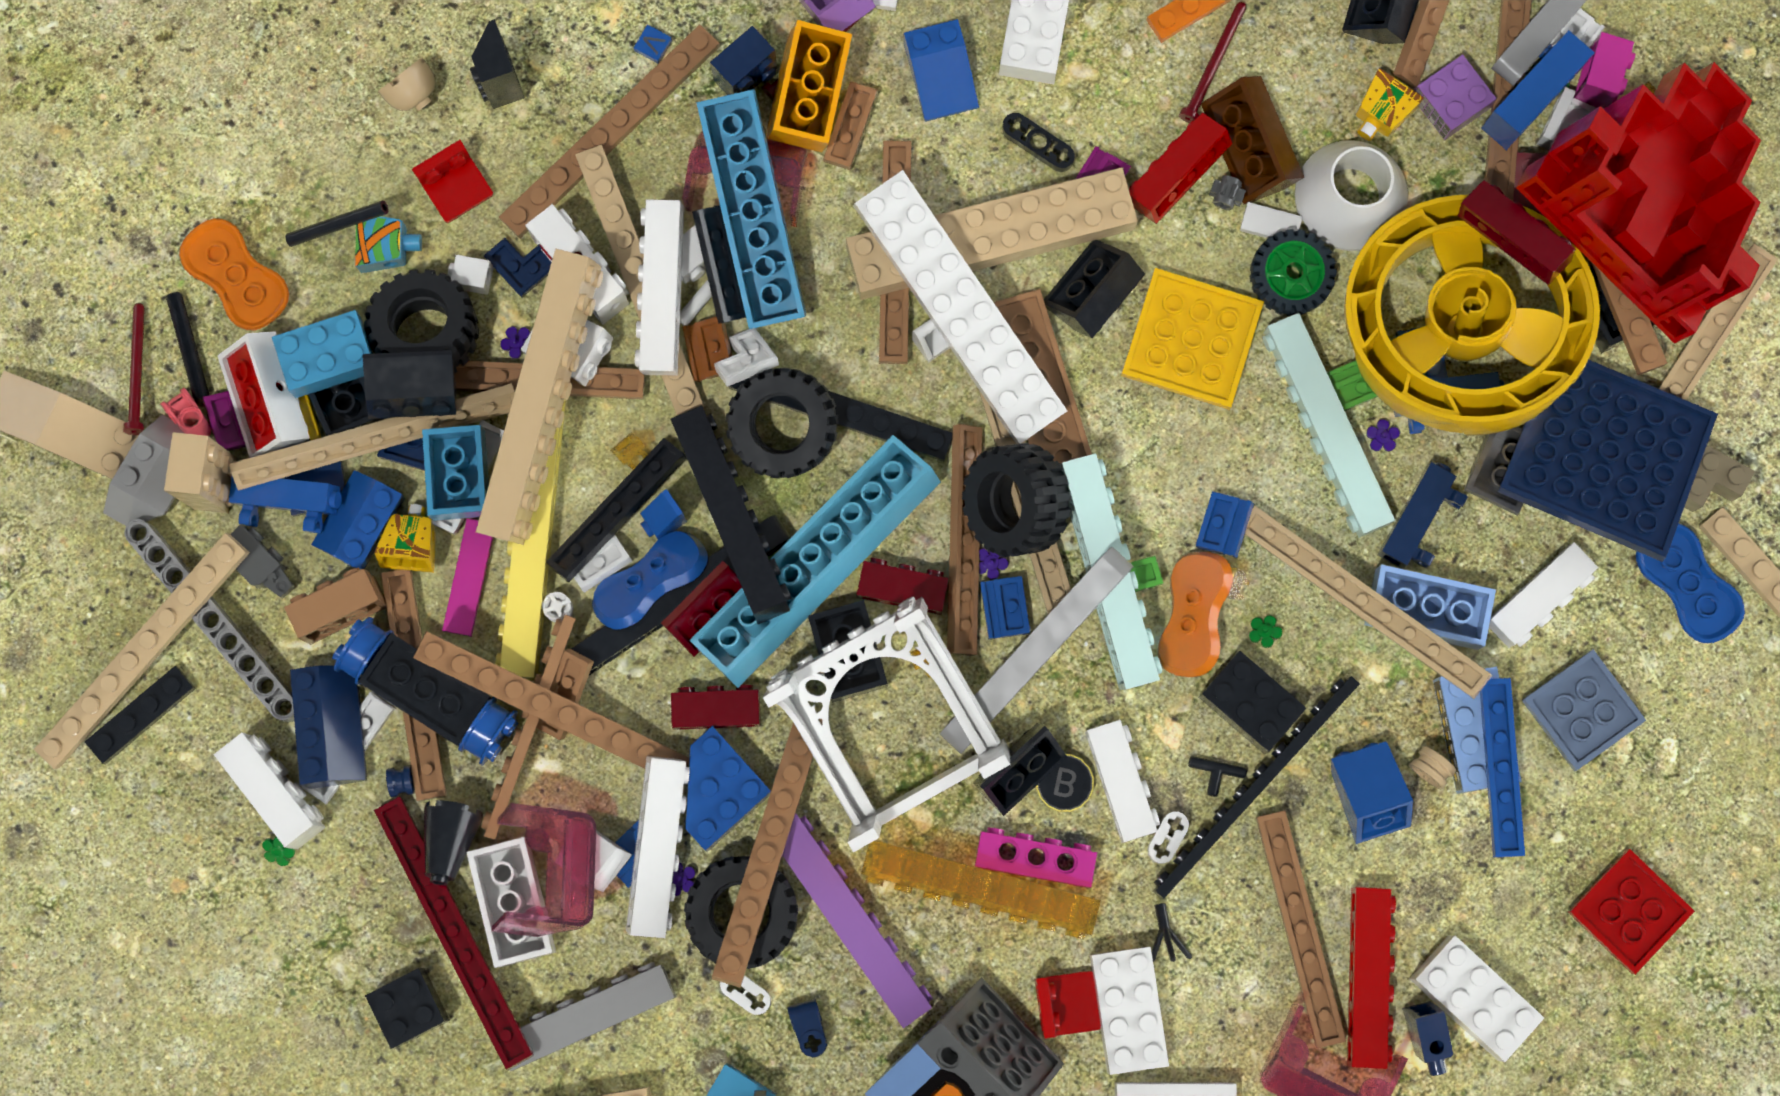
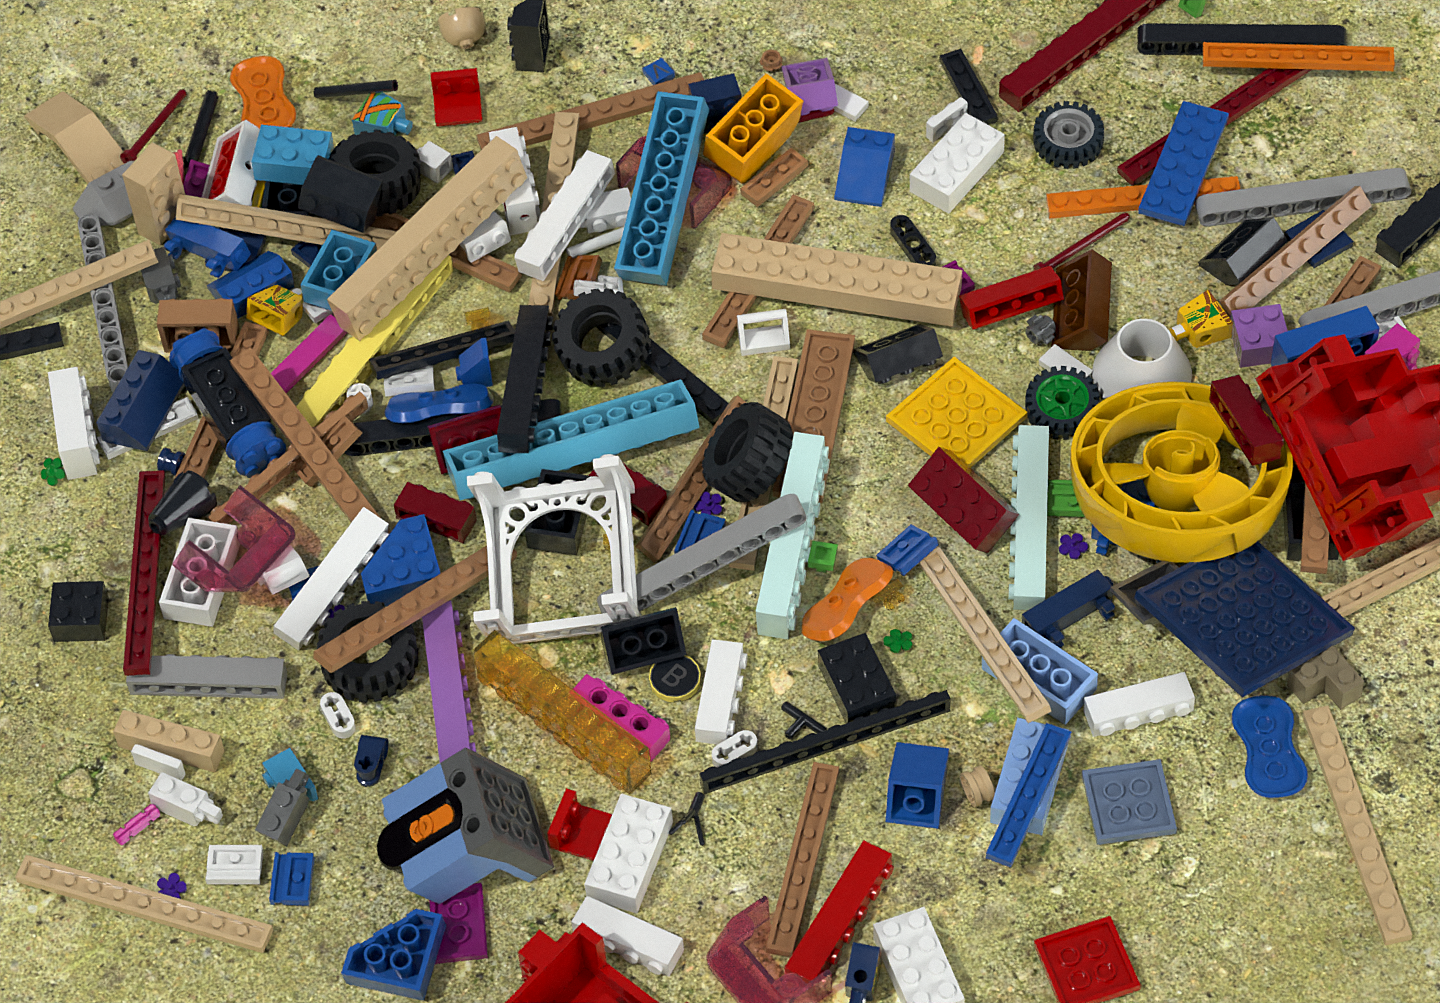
camera: 30 degrees right, 25 degrees down
black plate [692,205,746,324] -> none
white brick [853,170,1067,444] -> none
none -> dark red brick [907,447,1020,553]

